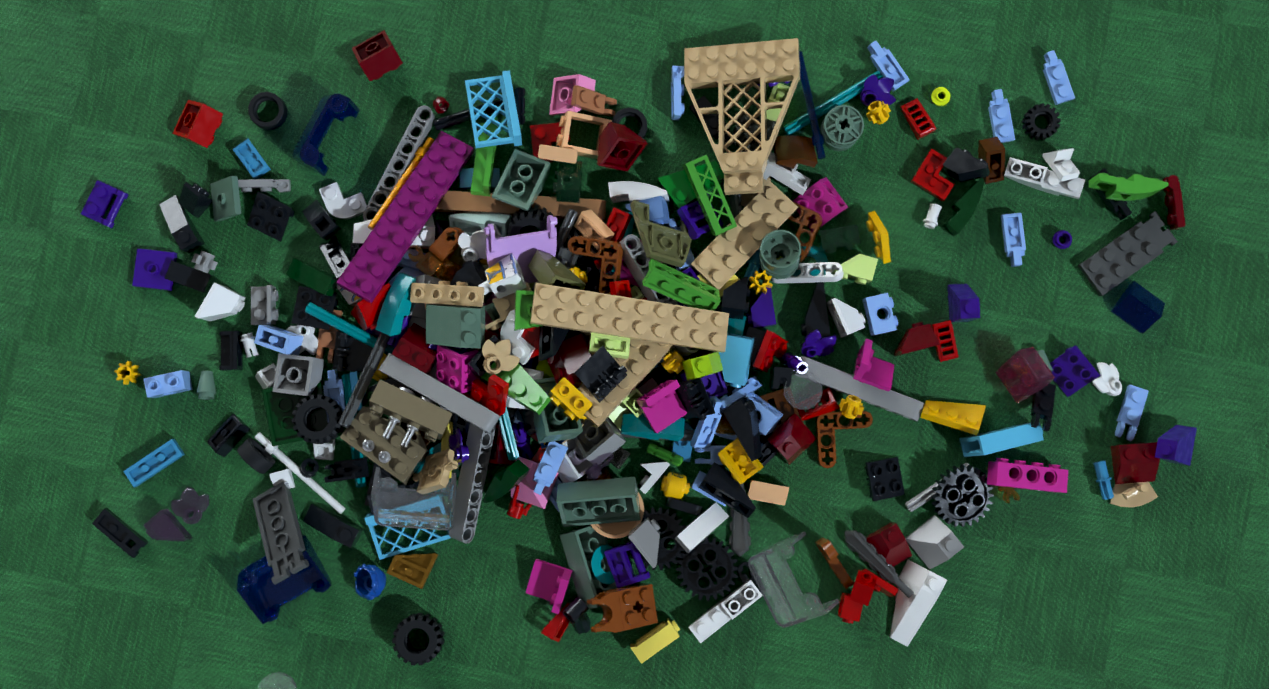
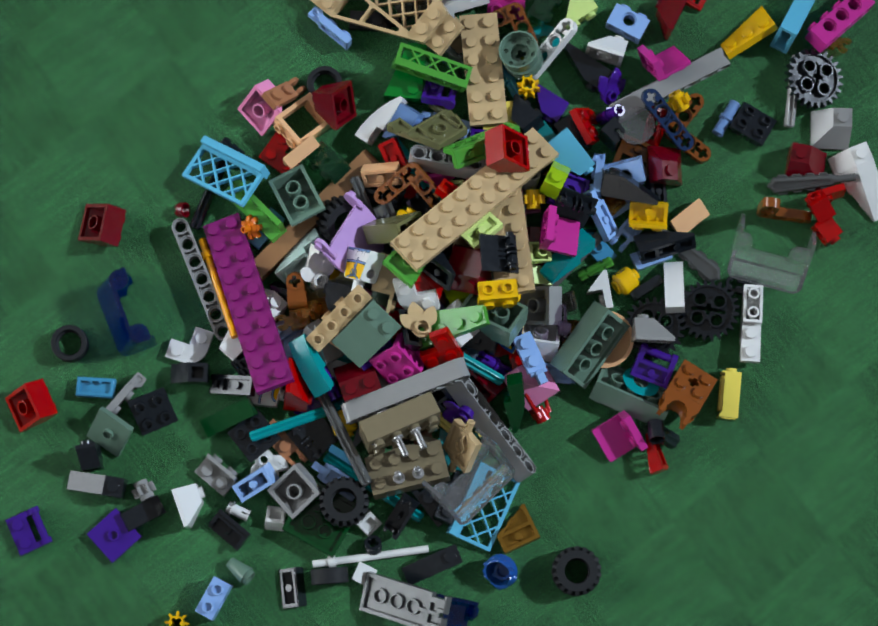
camera: 50 degrees left, 5 degrees down
none -> orange plant [240,215,263,240]
none -> red slope [485,124,530,173]
none -> dark blue beam [641,89,694,151]
none -> medium blue pin [712,99,741,137]

